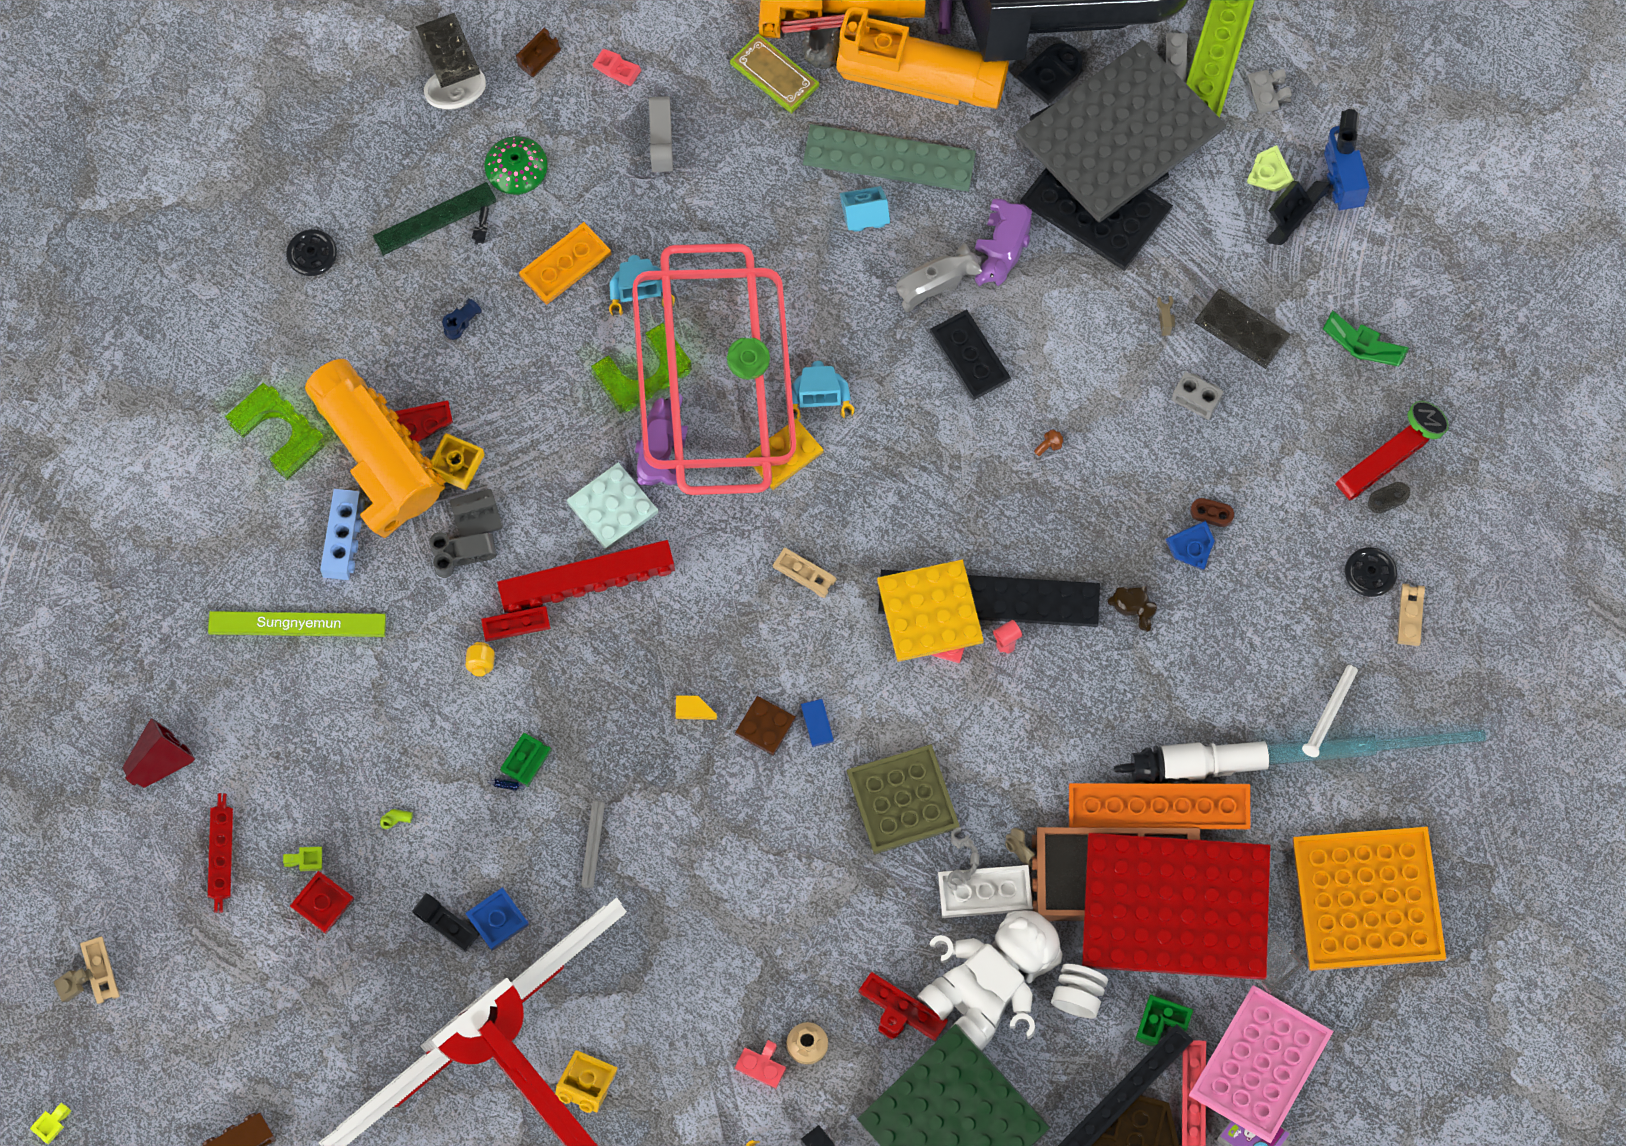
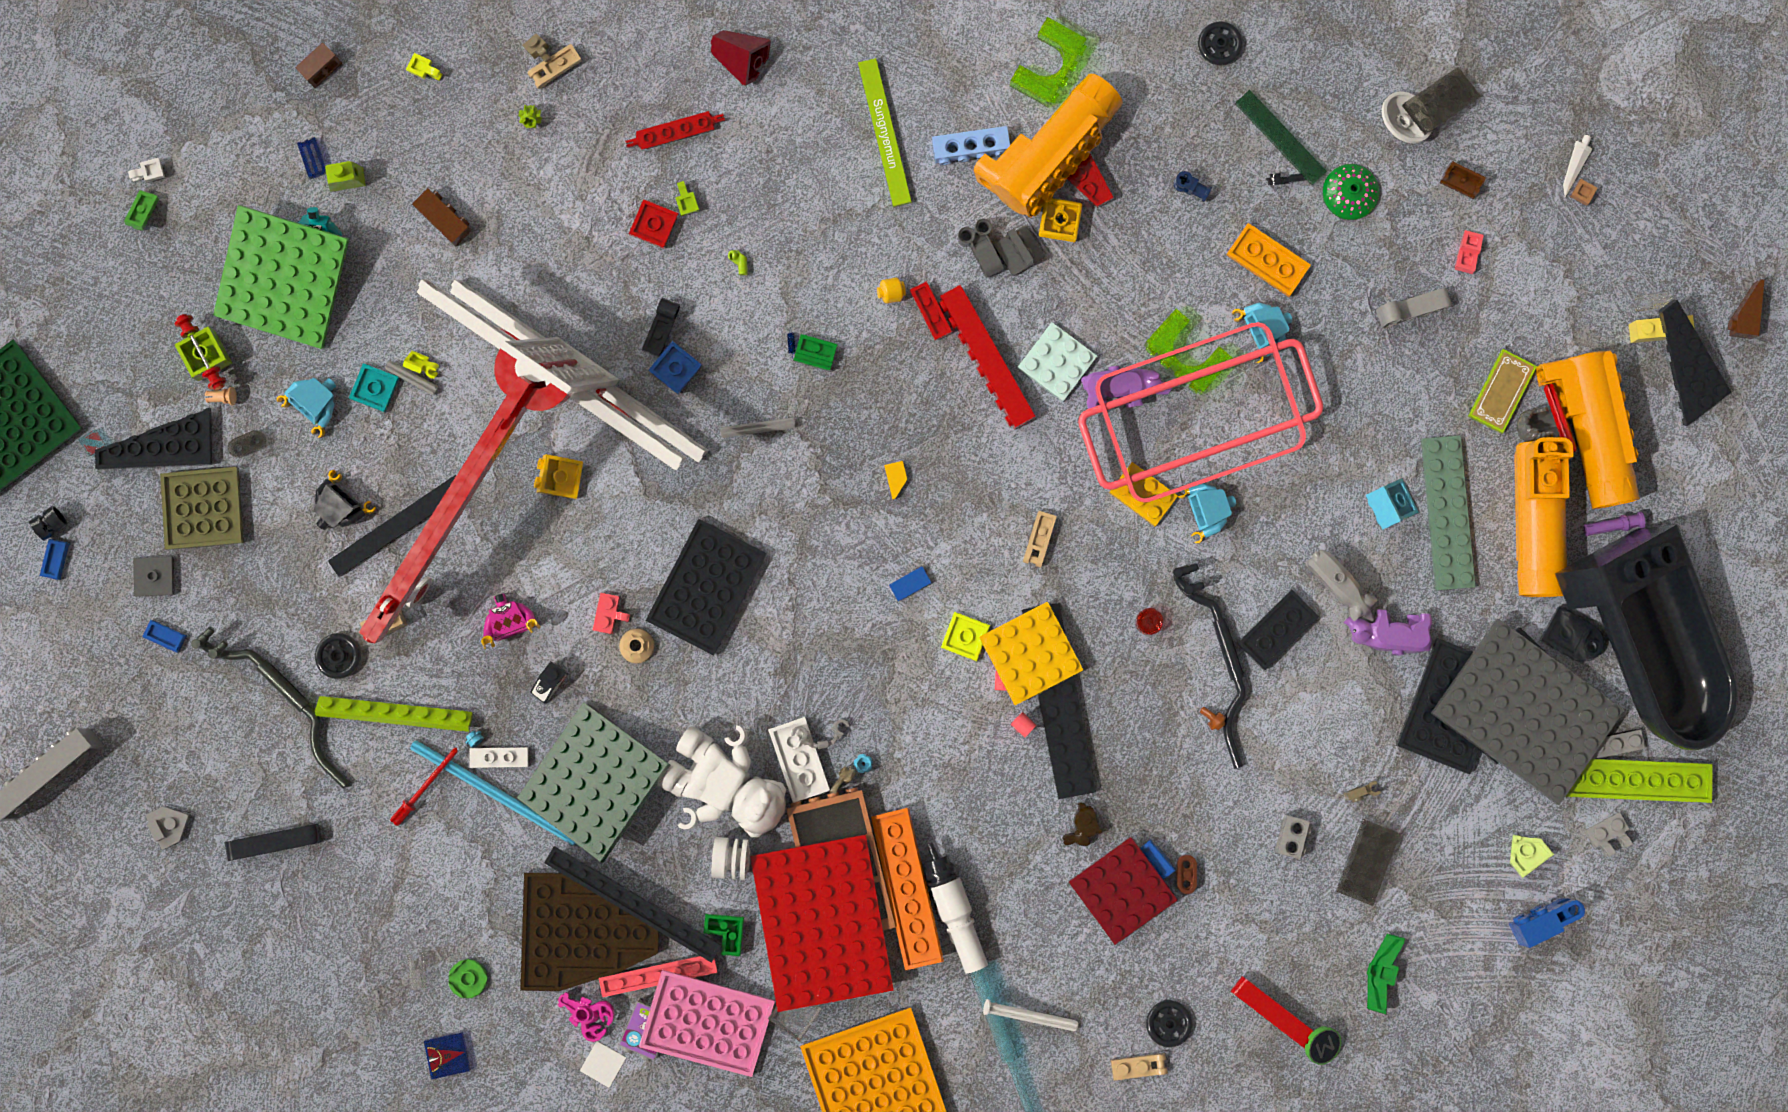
camera: 75 degrees right, 15 degrees up
bright green tile [727,337,770,380] -> none
reddish brown plate [735,696,796,756] -> none
olive plate [846,744,960,855] -> none
red plate [858,972,949,1042] -> none
black bracket [1267,181,1331,245] -> none
black piece [1336,109,1360,154] -> none
clear smoke plate [1368,482,1410,514] -> none
none -> lime gear [518,105,542,128]
none -> black plate [645,518,767,656]
none -> medium azure plate [854,754,873,773]
none -> neon yellow tile [941,612,990,661]
none -> dark red plate [1068,836,1178,945]
none -> clear red wheel [1135,608,1163,636]
none -> black piece [1173,563,1247,769]

